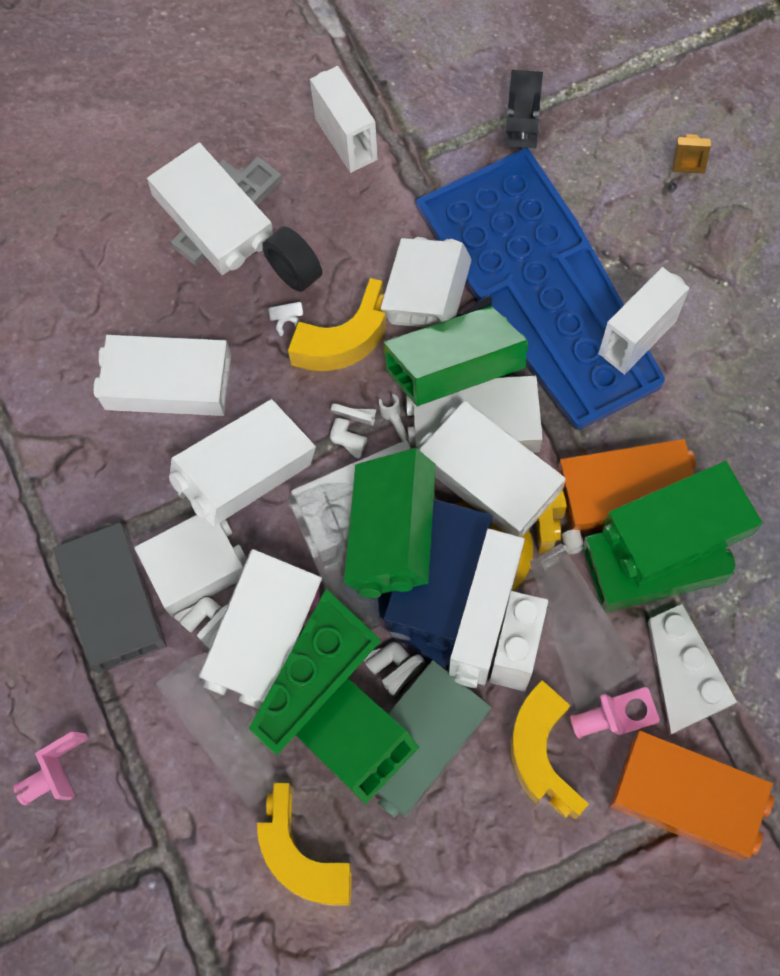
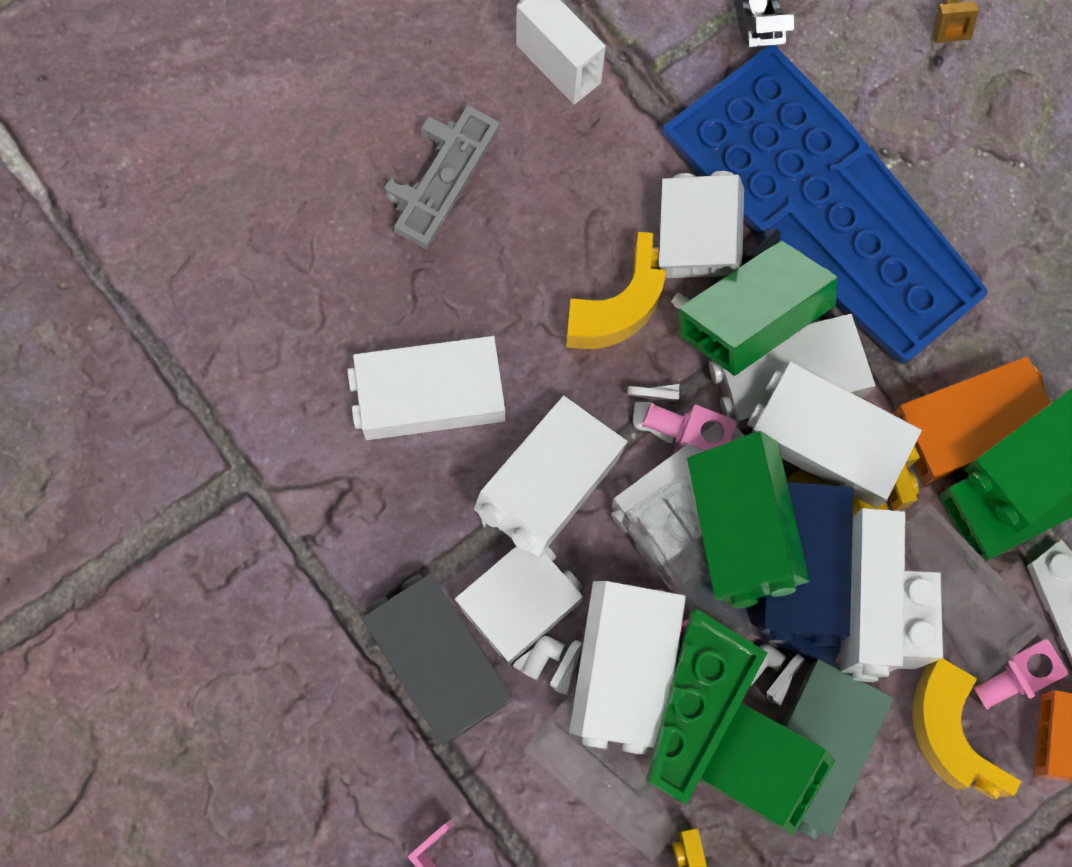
camera: 20 degrees left, 5 degrees up
white brick [147,142,273,275] -> none
black tyre [262,226,322,292] -> none
tile [268,301,303,336] -> none
white hand [379,394,409,442] -> none
white hand [538,529,583,566] -> none
white brick [598,267,690,375] -> none
none -> bright pink bracket [642,403,737,454]

